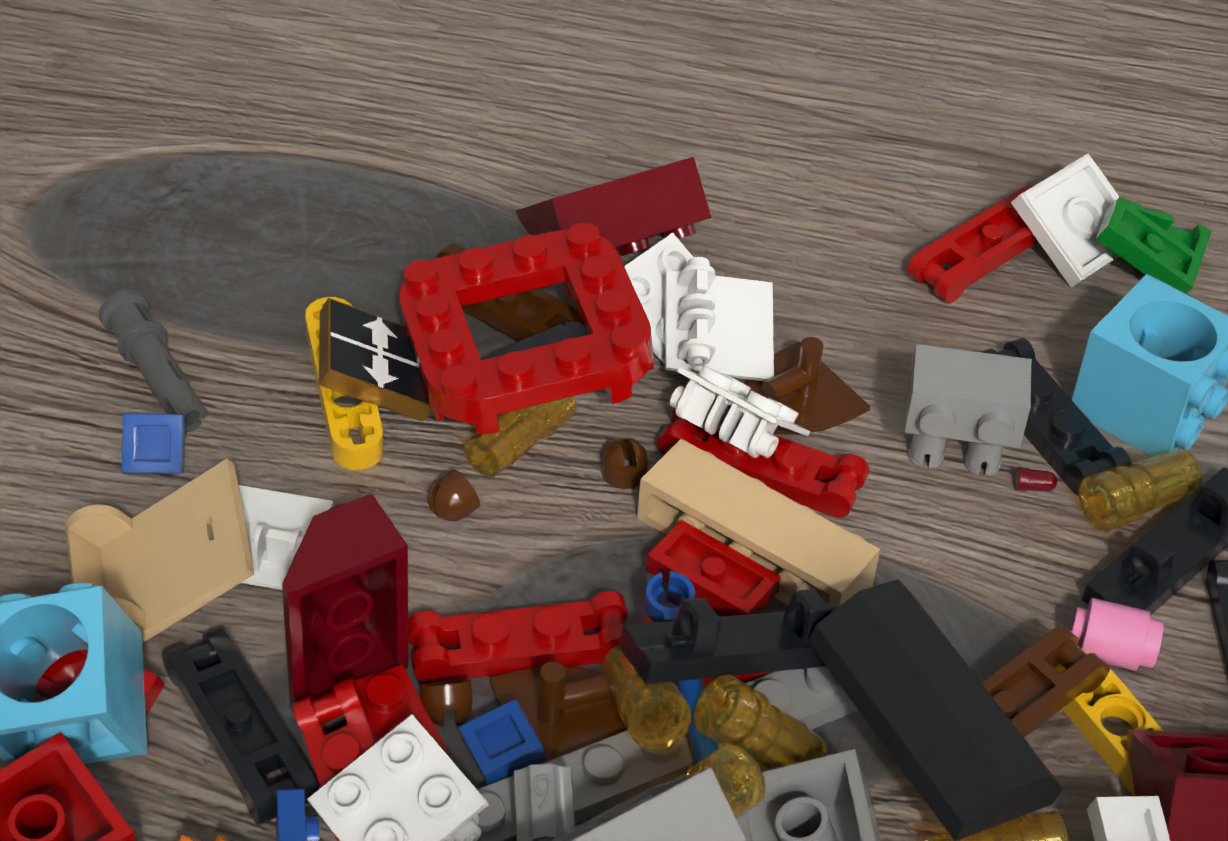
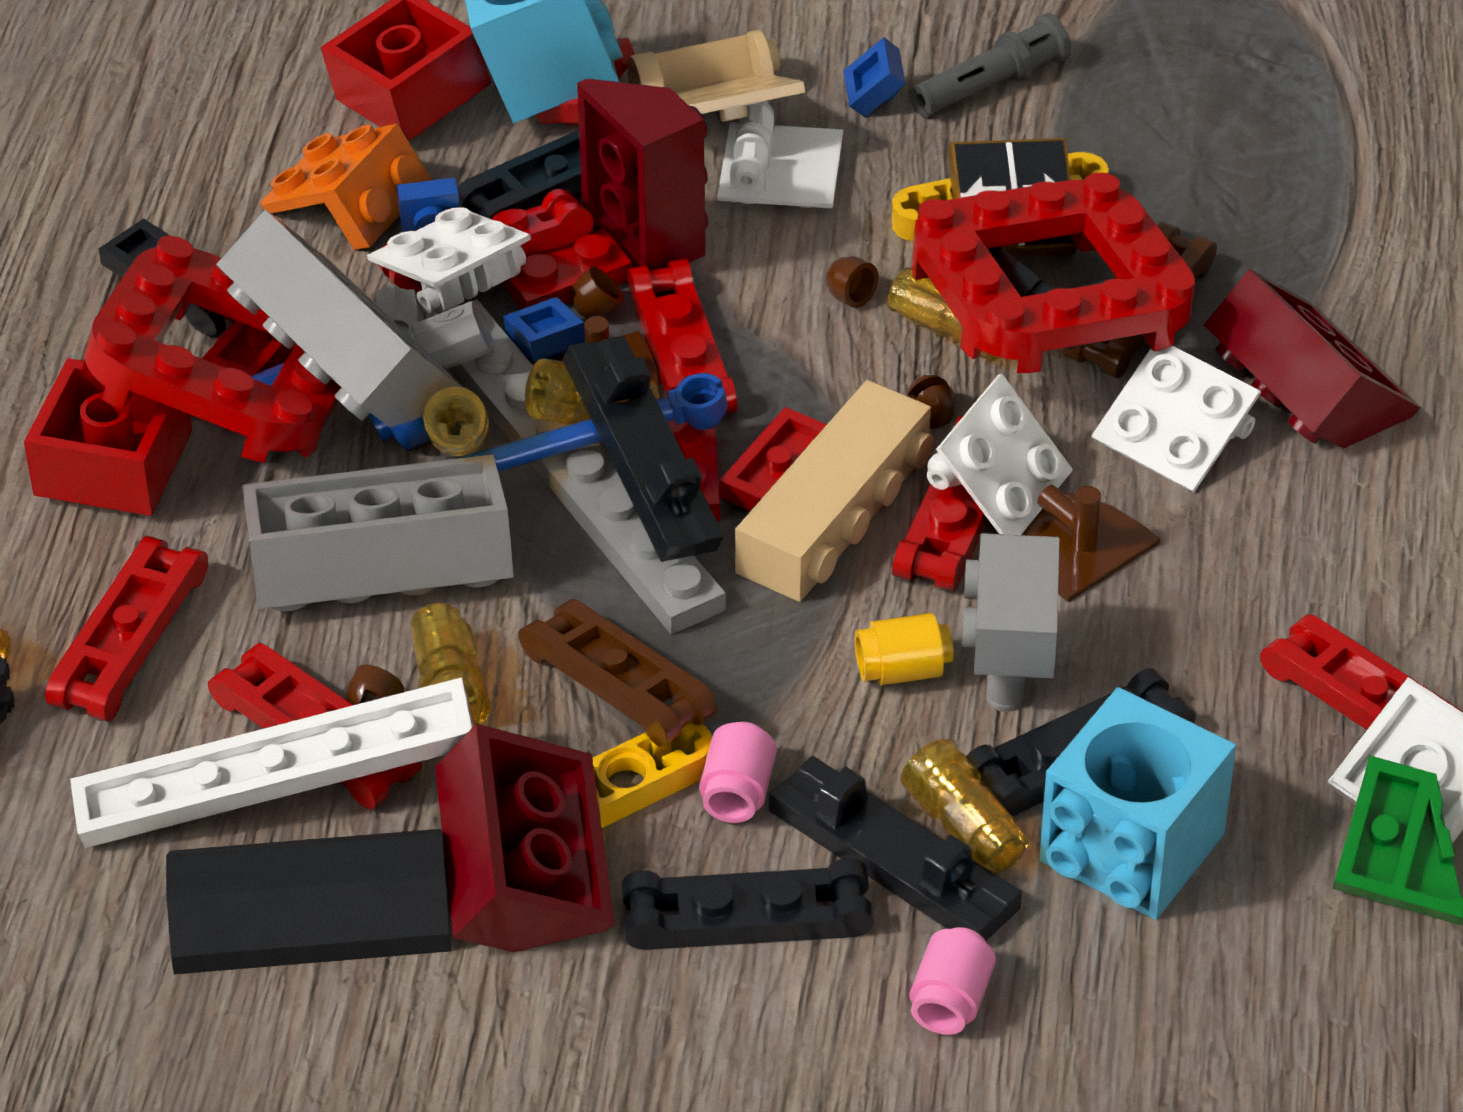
camera: 90 degrees right, 0 degrees up
white hinge [665,257,774,381] -> none
clear yellow axle [694,674,827,771] -> none
black piece [808,579,1063,841] -> none
dark red piece [1014,467,1057,492] -> none
none -> yellow brick [854,613,954,686]

